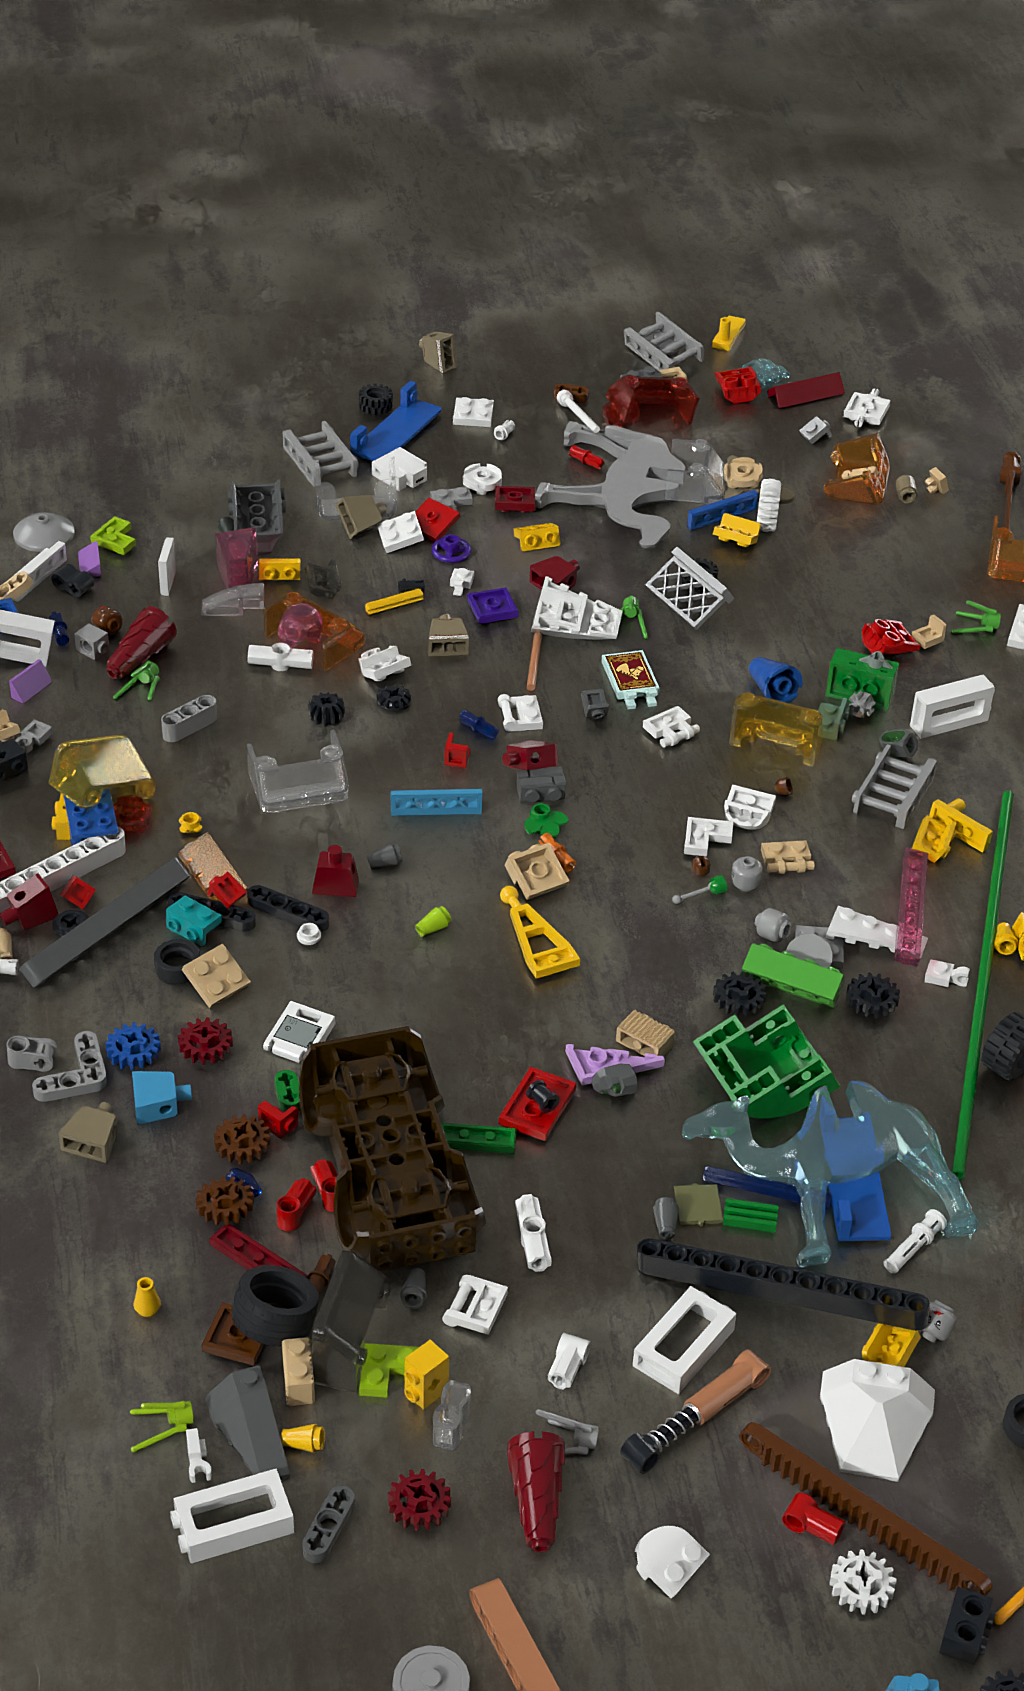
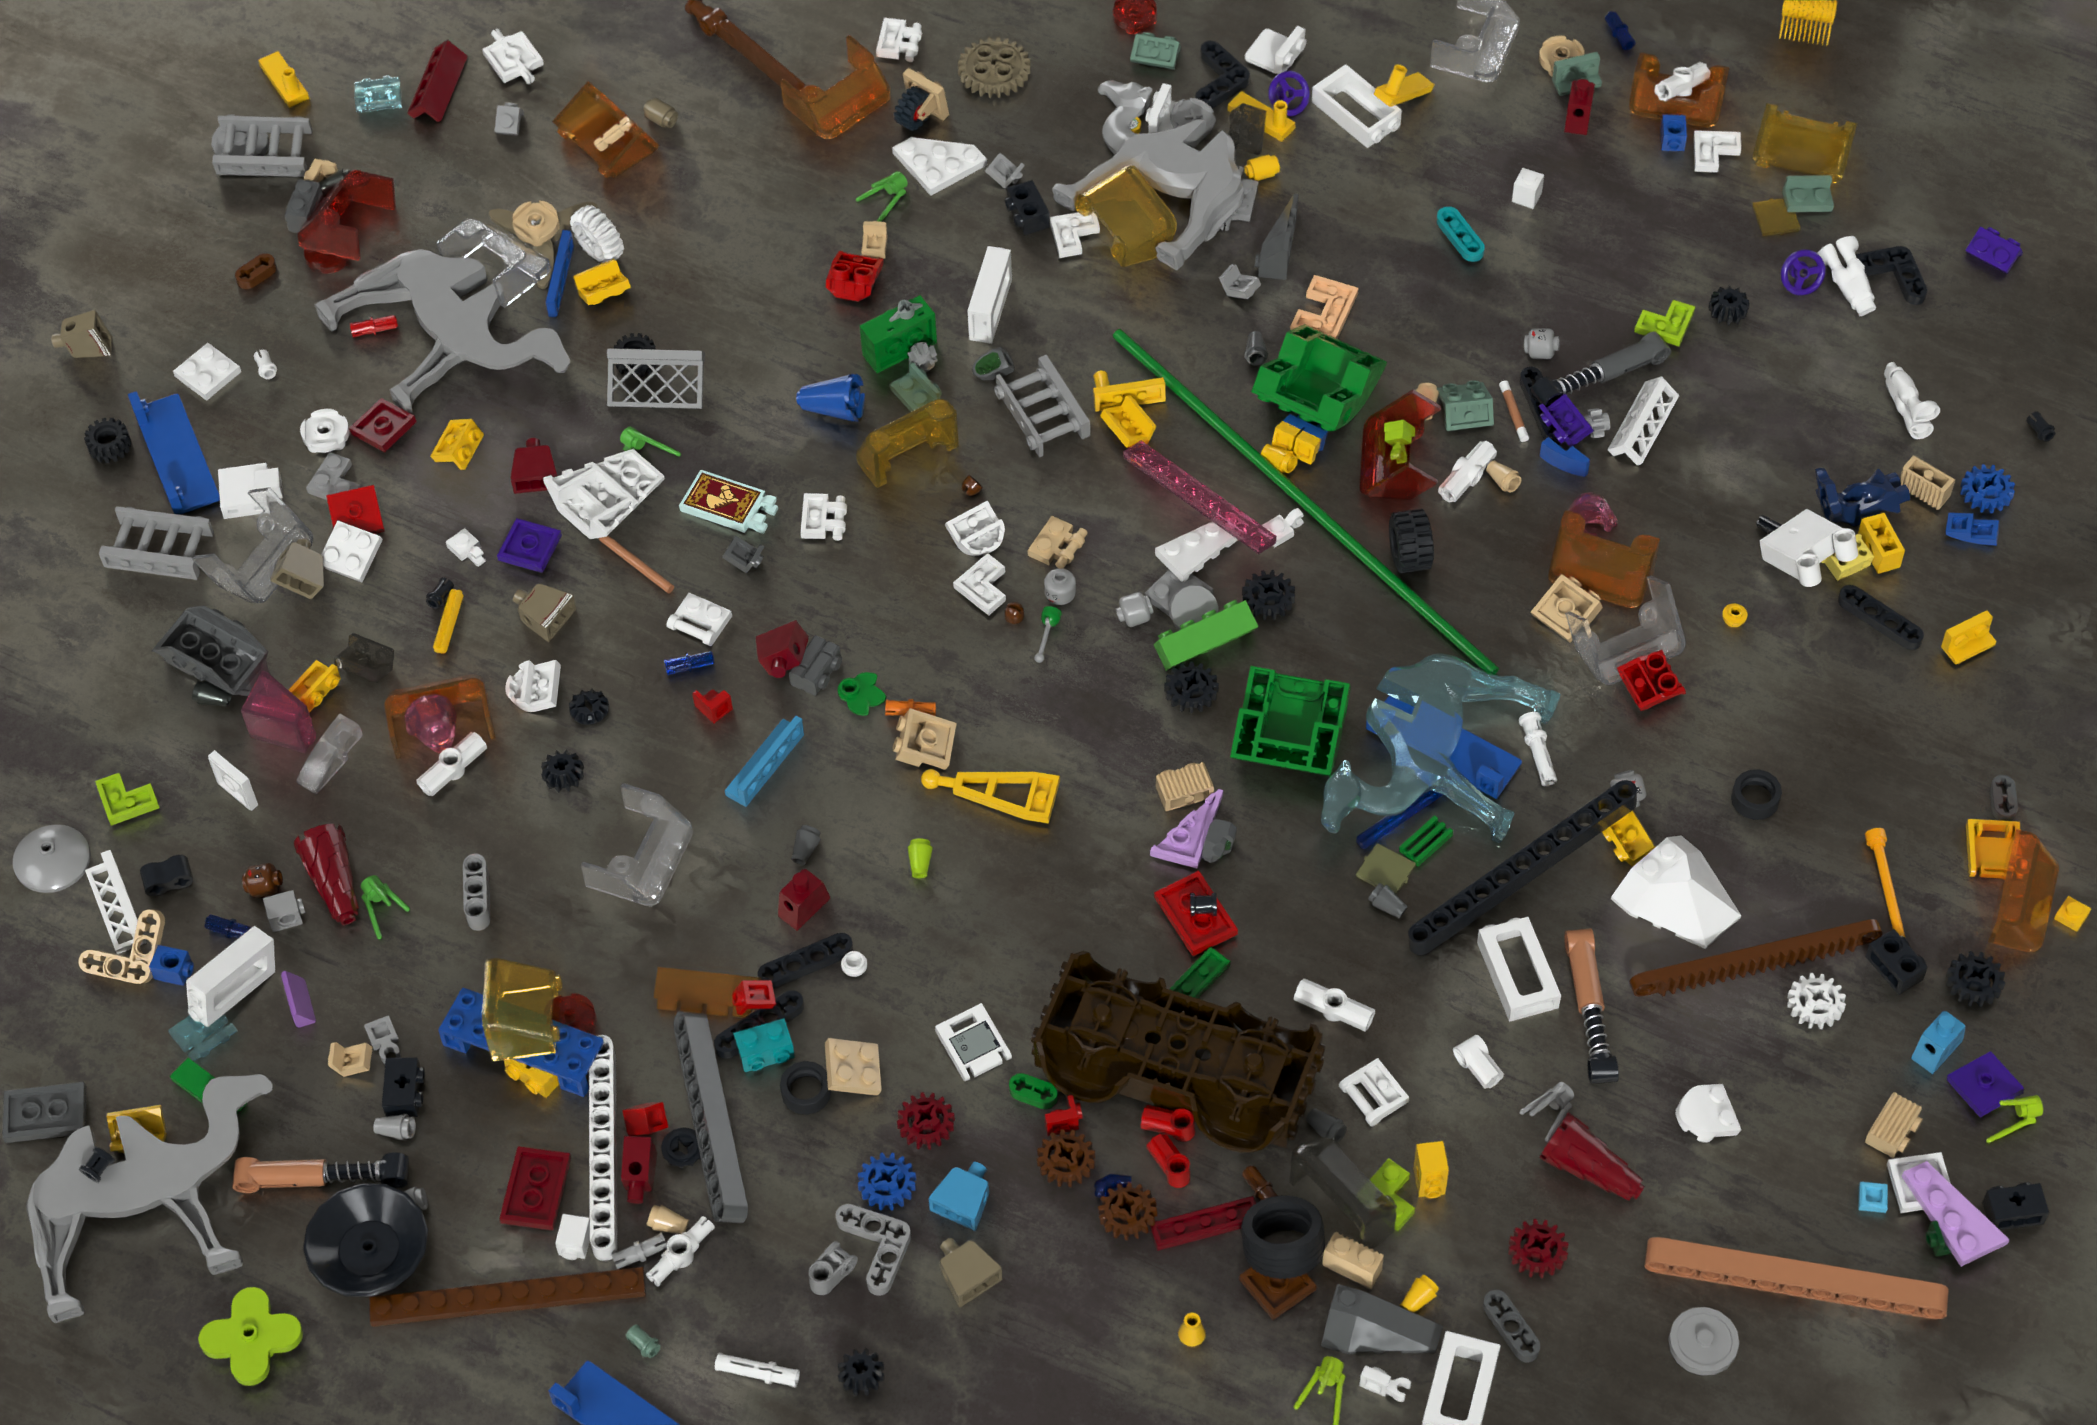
camera: 50 degrees left, 15 degrees up
medium lavender slope [78,541,101,577] -> none
yellow plate [179,812,202,833] -> none
dark purple piece [431,534,472,563] -> none
clear brick [432,1380,471,1451] -> none
white piece [557,390,600,433] -> none
red slope [715,366,761,404] -> none
red piece [781,1493,846,1545] -> none
tan tile [925,467,949,494] -> none

